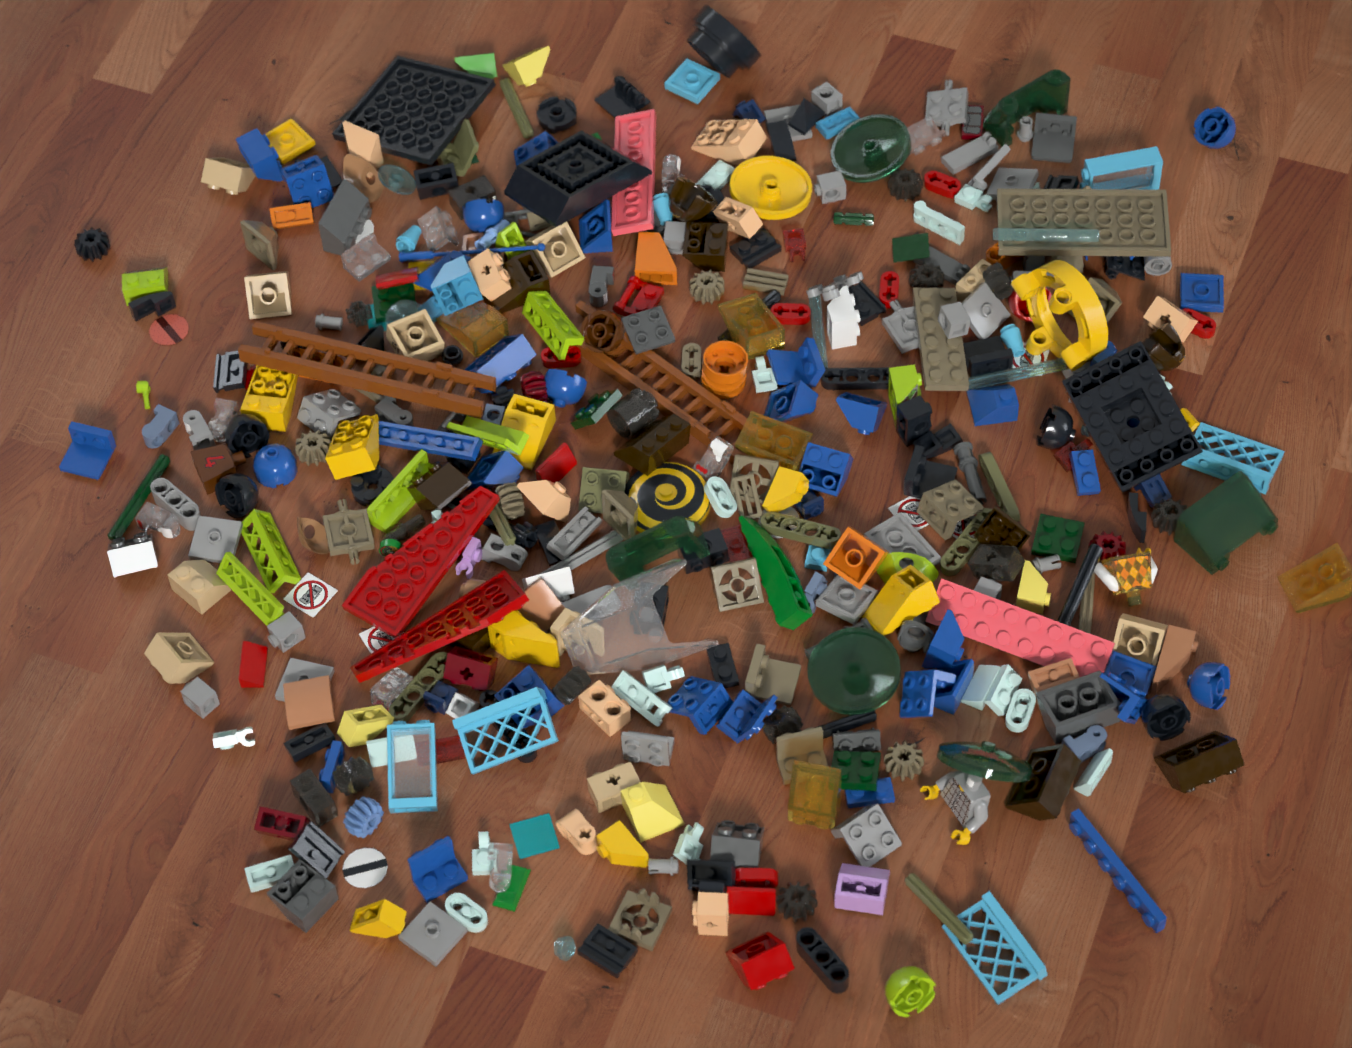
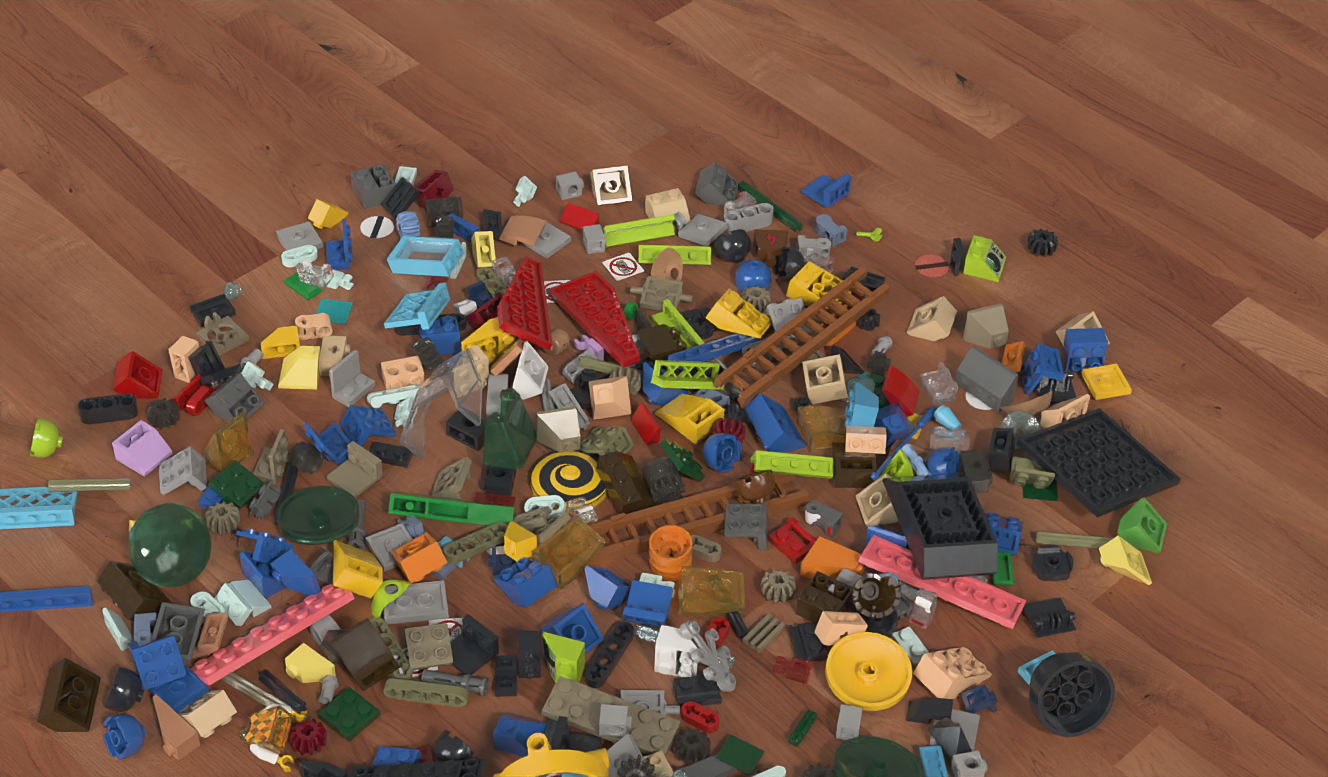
camera: 110 degrees right, 10 degrees down
none -> light grey bush [673,212,687,230]

